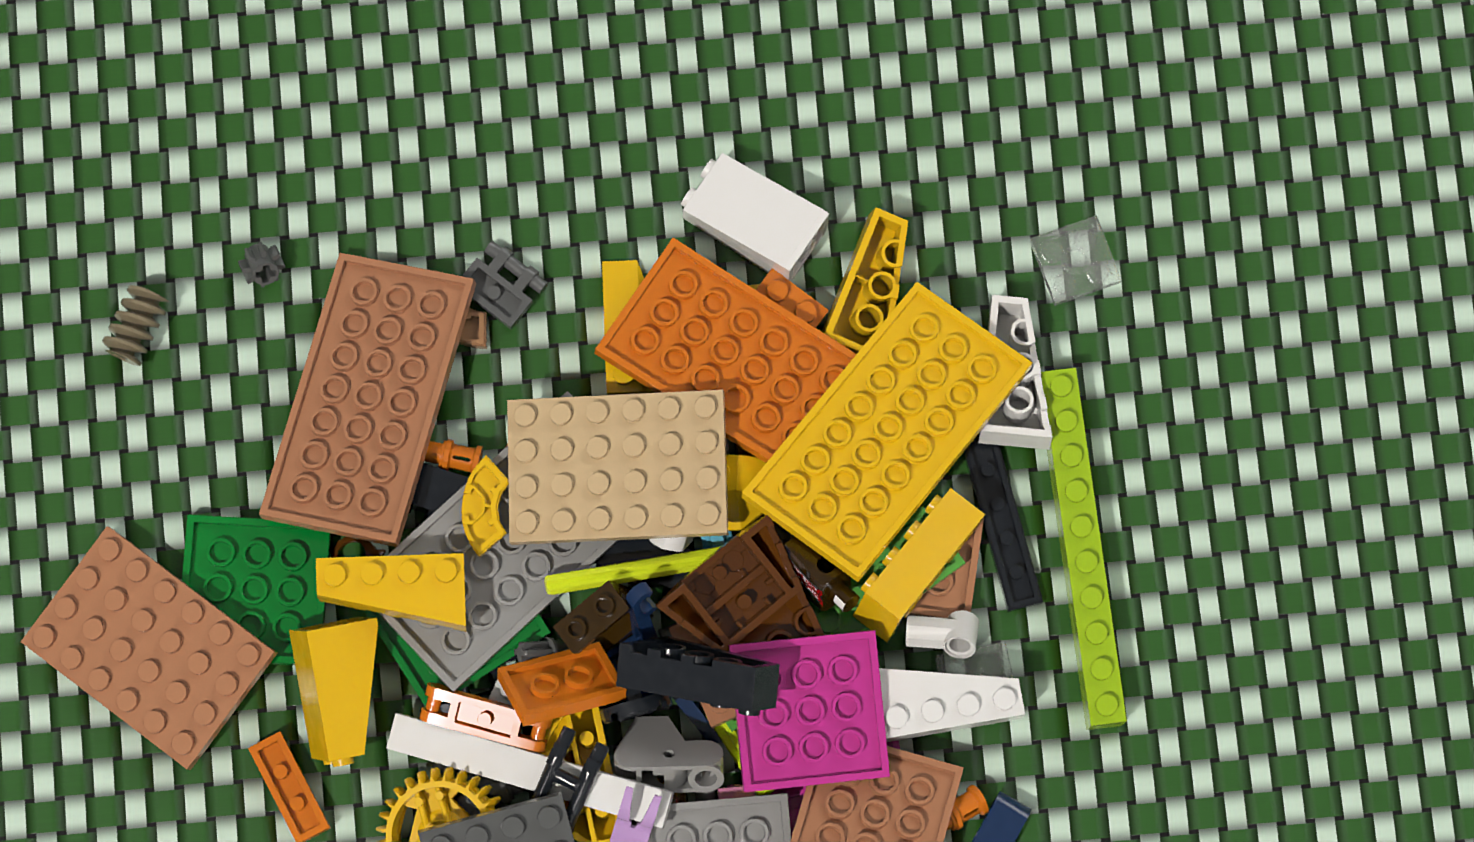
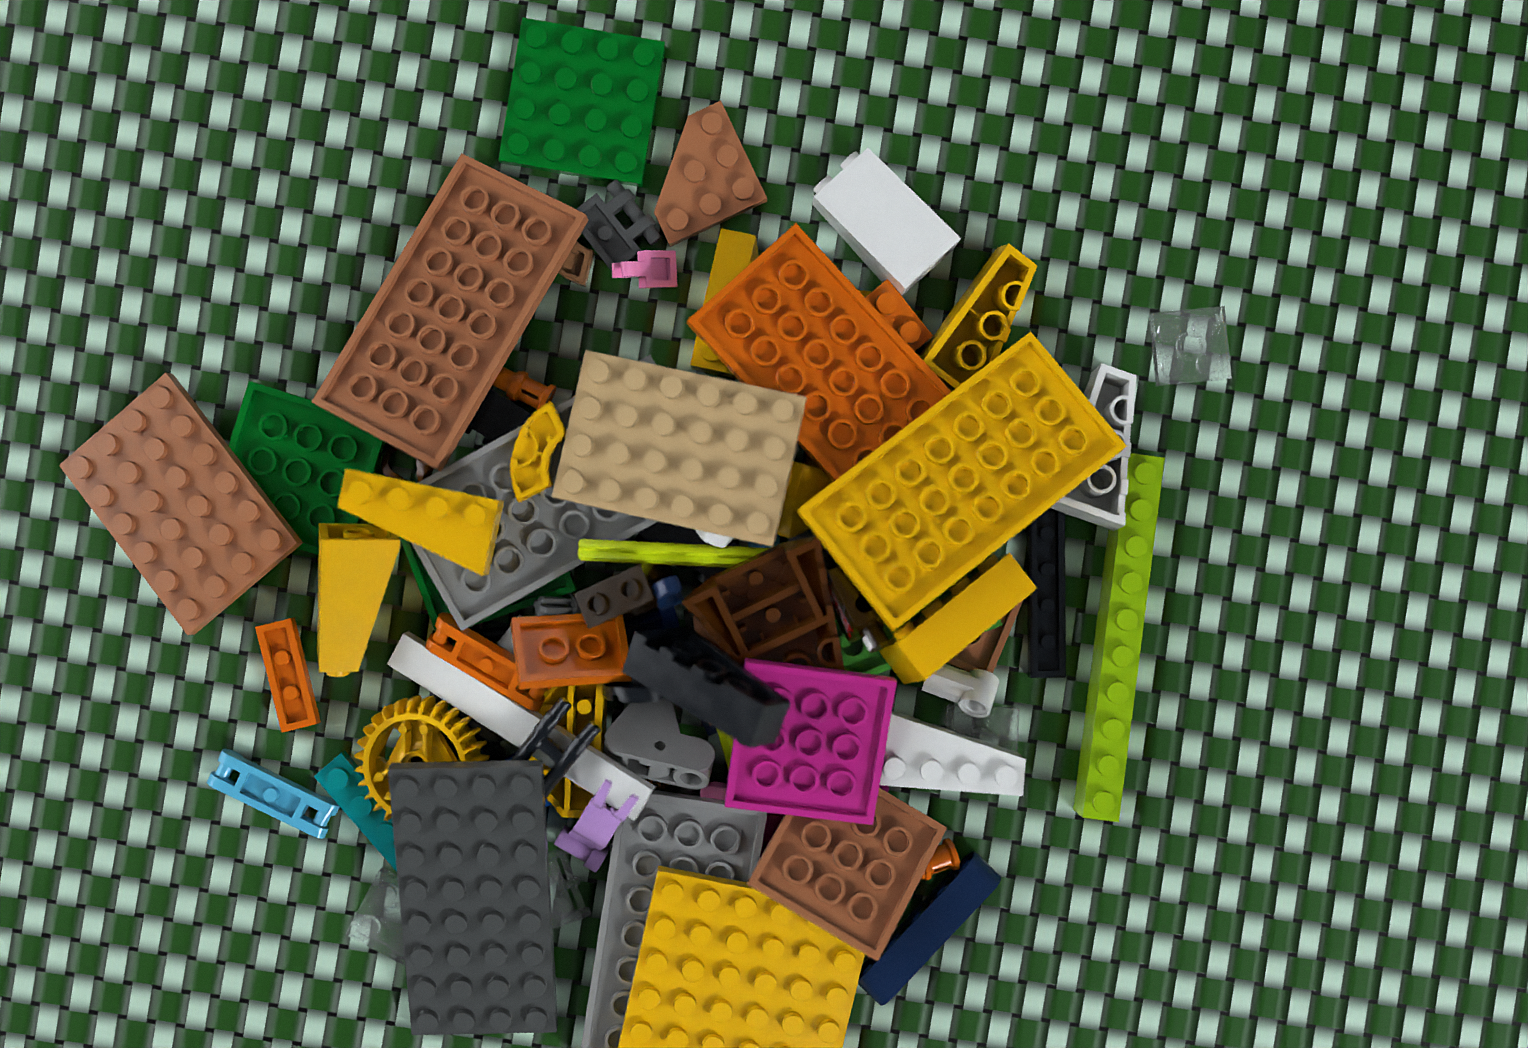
camera: 20 degrees right, 10 degrees up
dark tan piece [102,285,169,366] -> none
dark grey gear [238,241,285,287] -> none
none -> green plate [498,17,666,187]
none -> bright pink plate [612,250,678,288]
none -> nougat plate [654,100,767,247]

